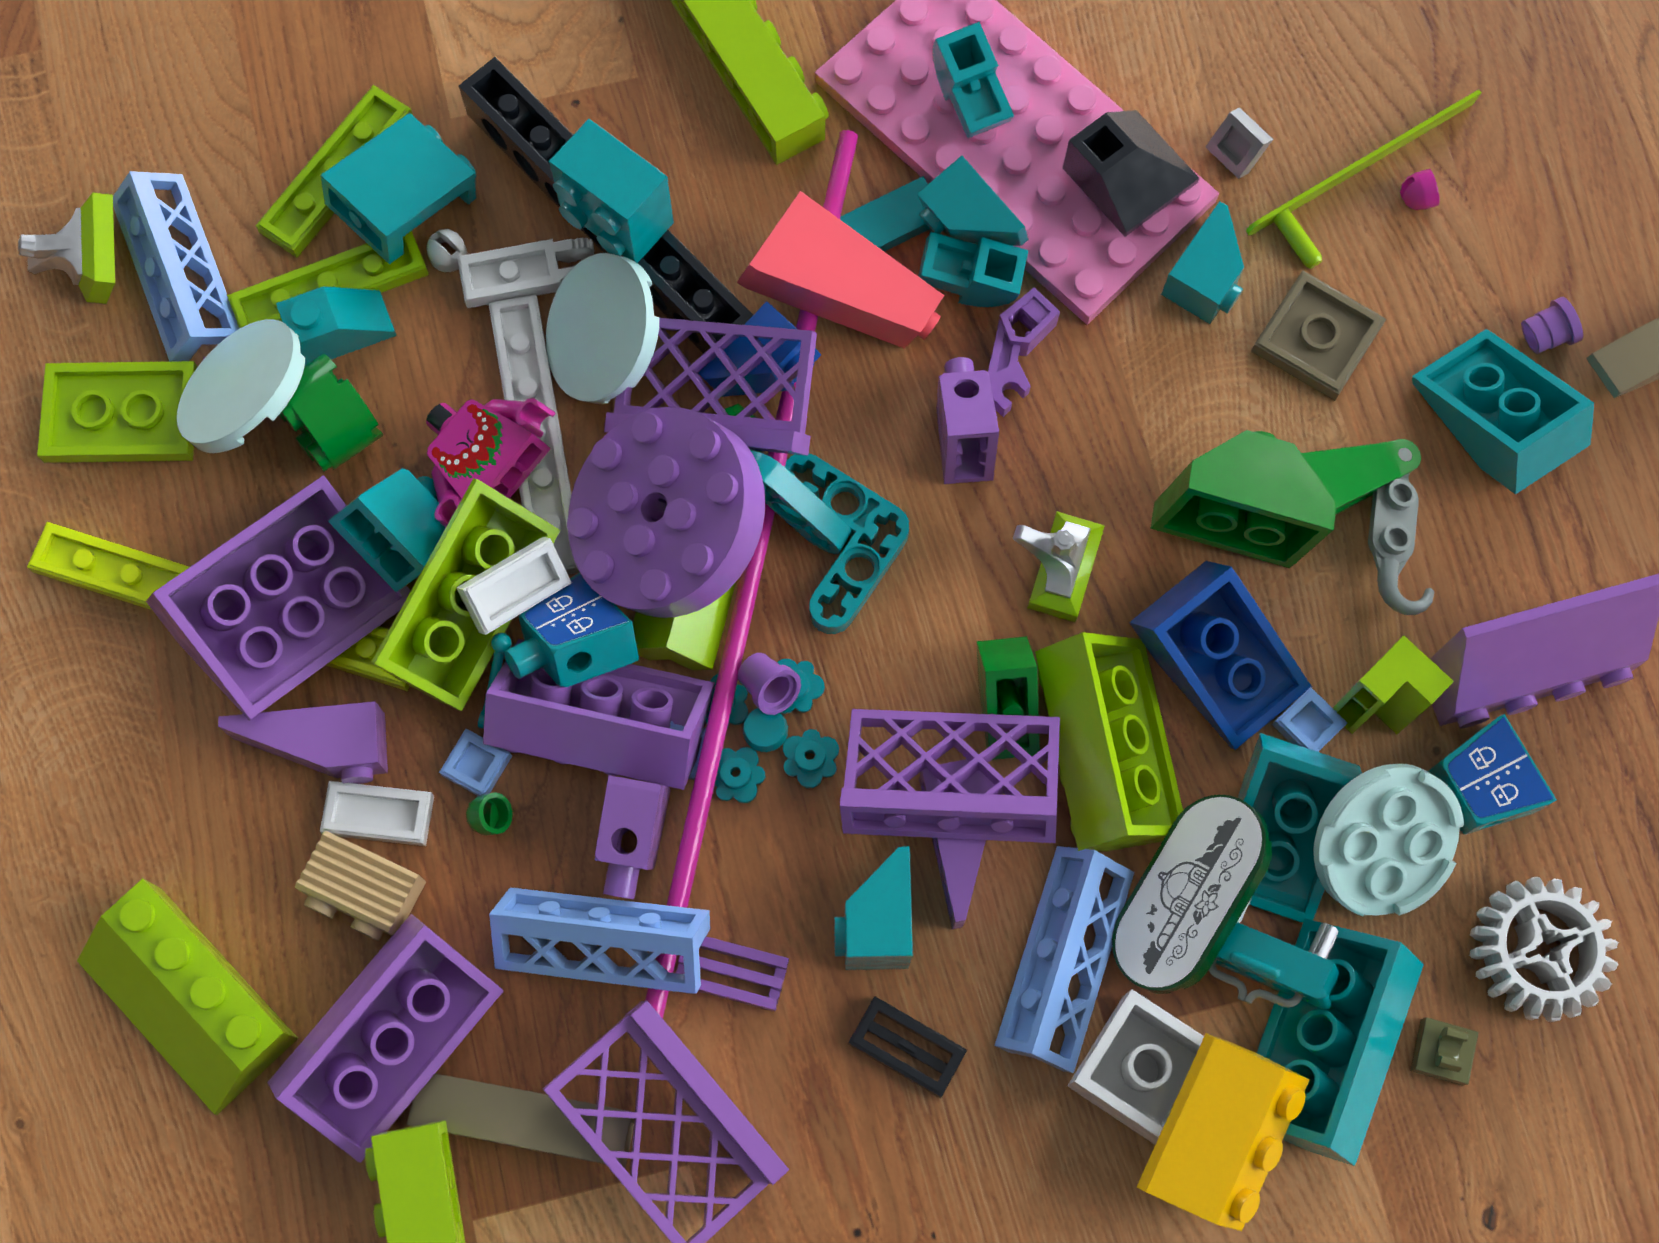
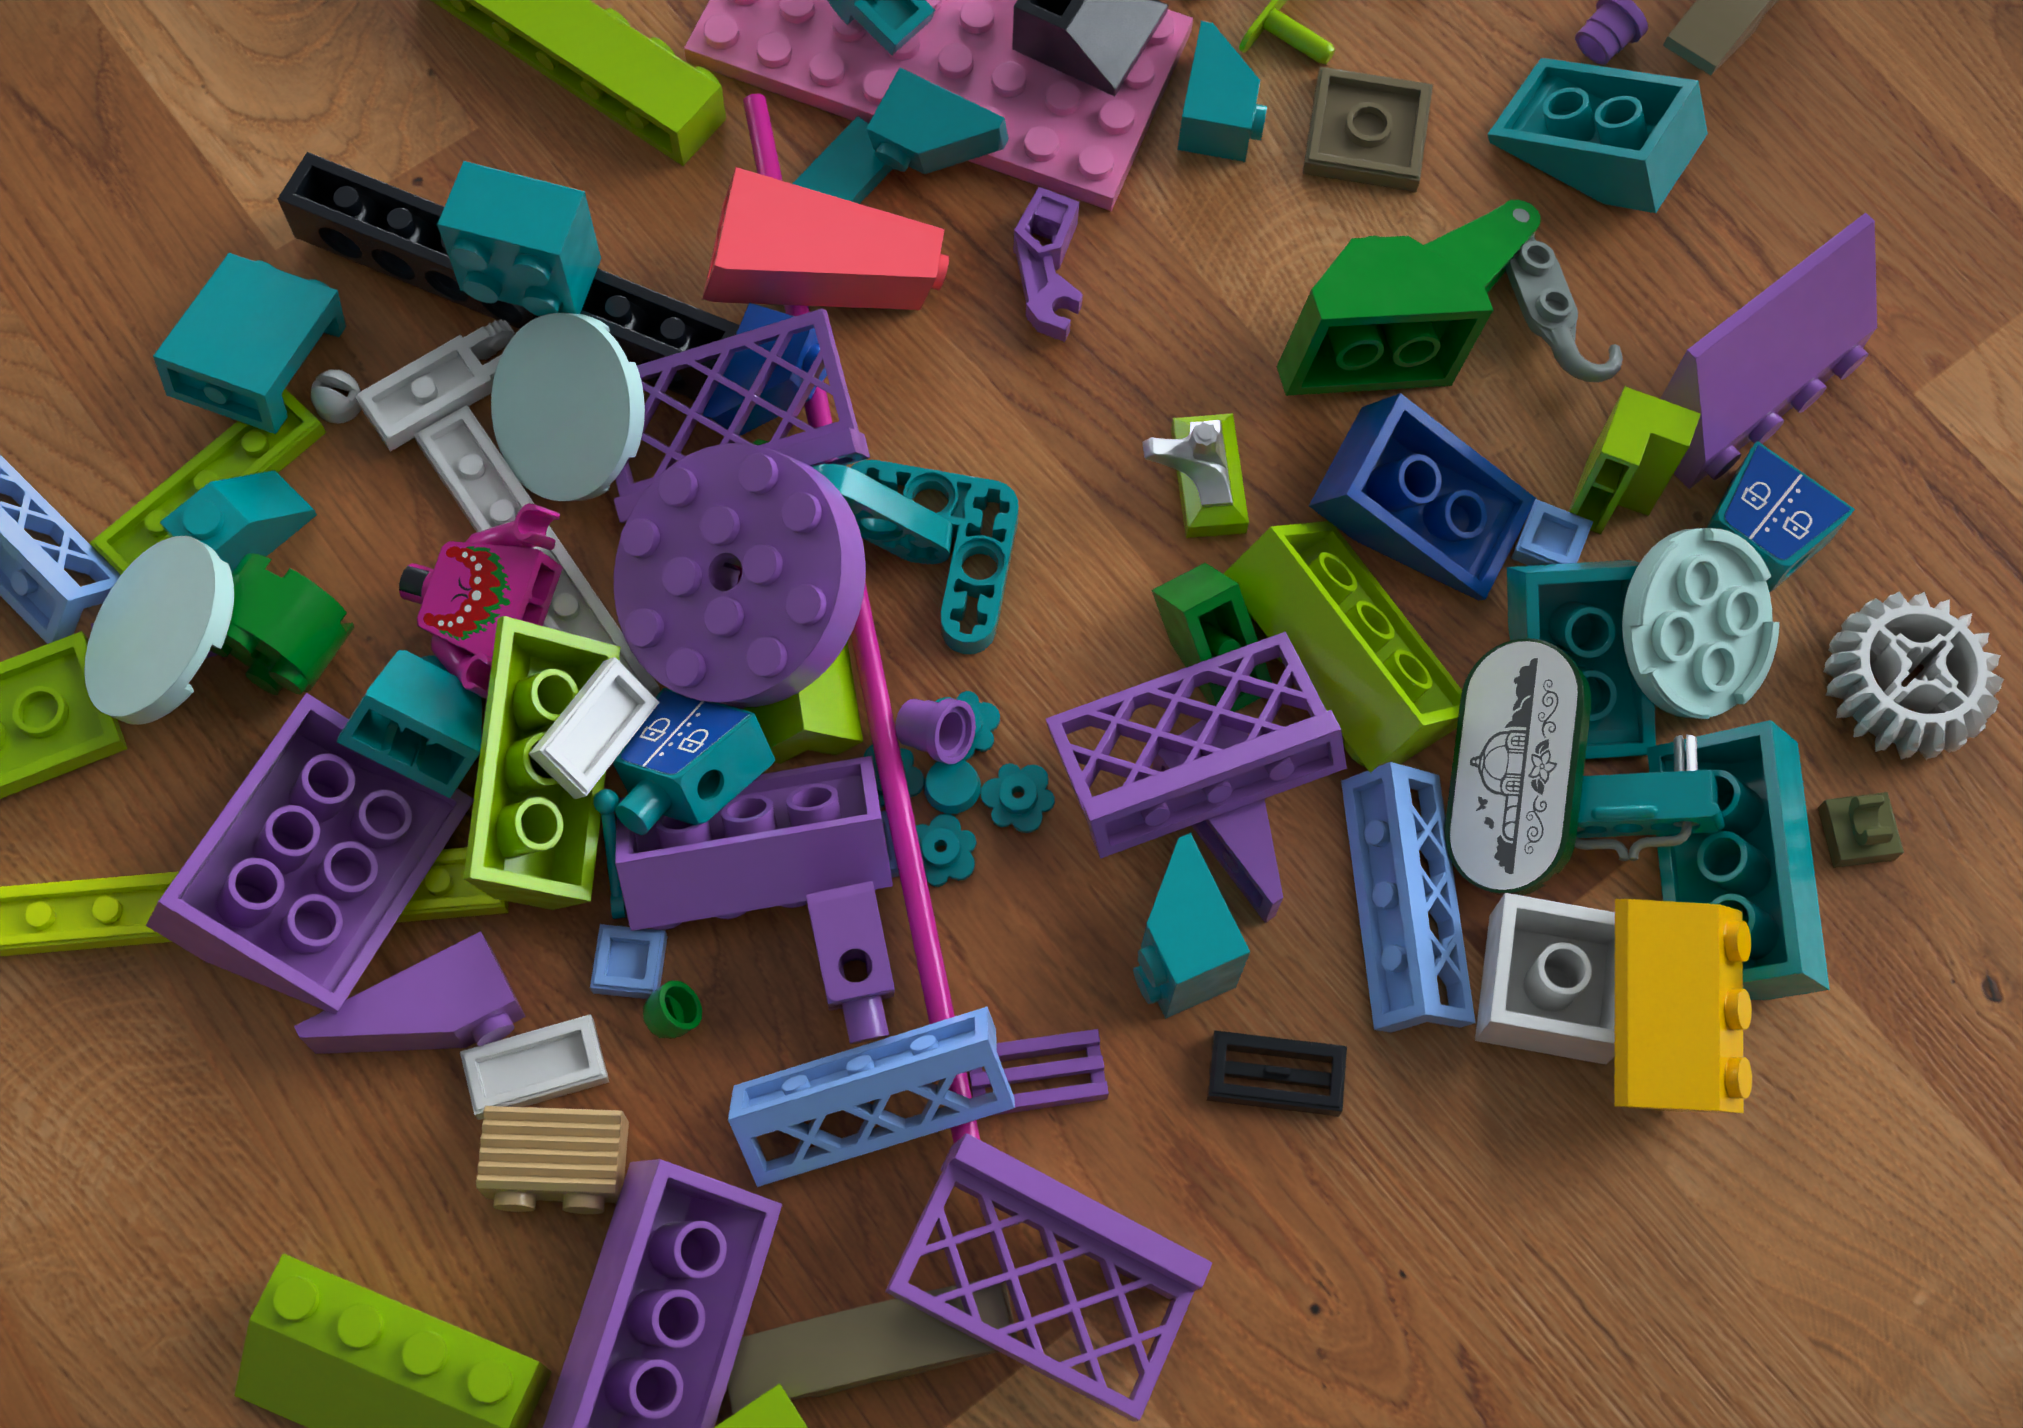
camera: 25 degrees left, 5 degrees down
lime tile [256,85,413,258] -> none
teal brick [918,232,1029,307] -> none
medium lavender torso [936,357,999,484] -> none

